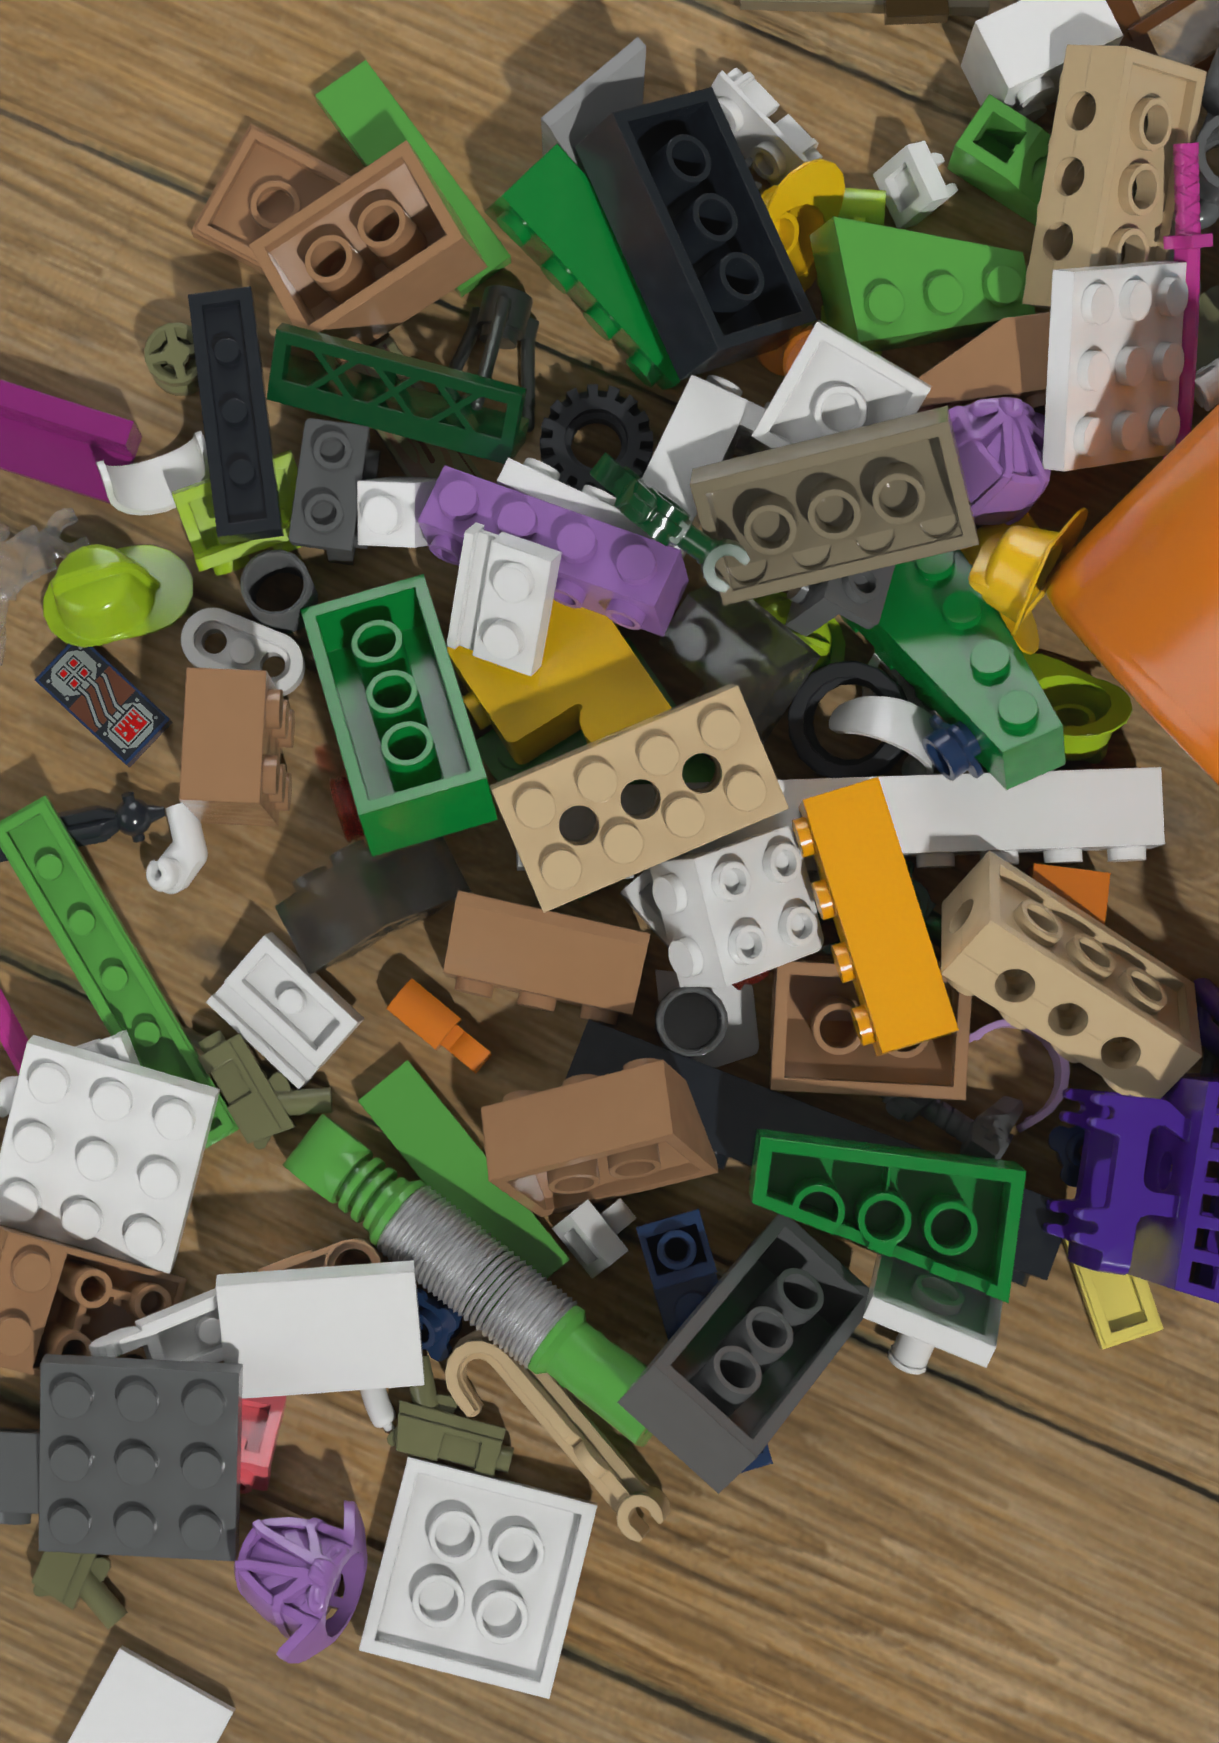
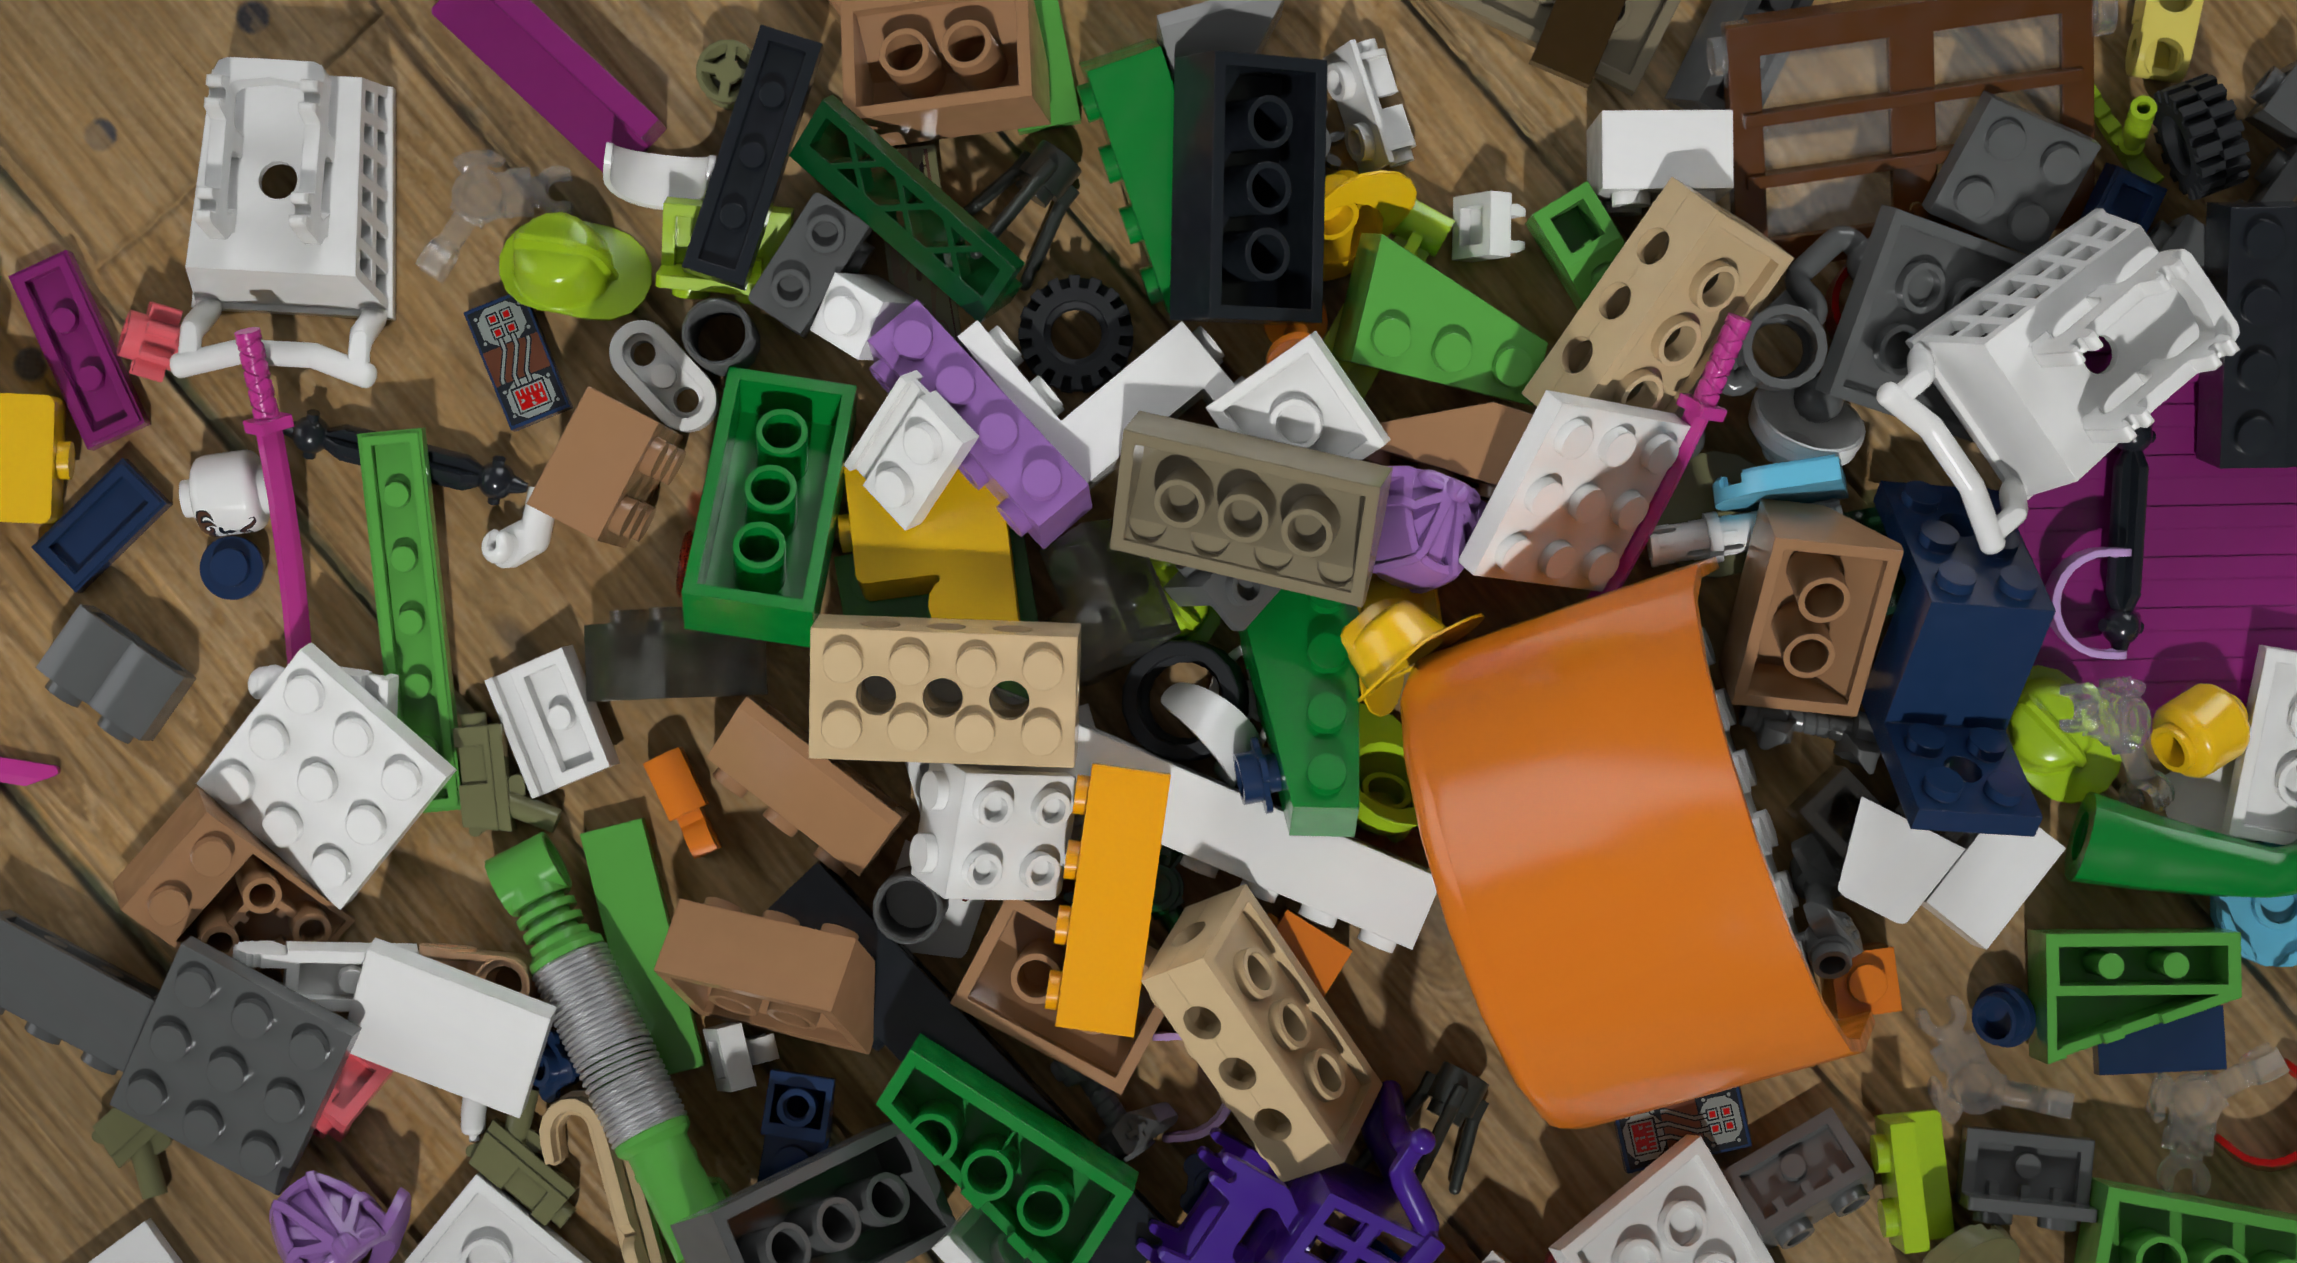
camera: 30 degrees right, 5 degrees up
dark green piece [590,453,751,593] -> none

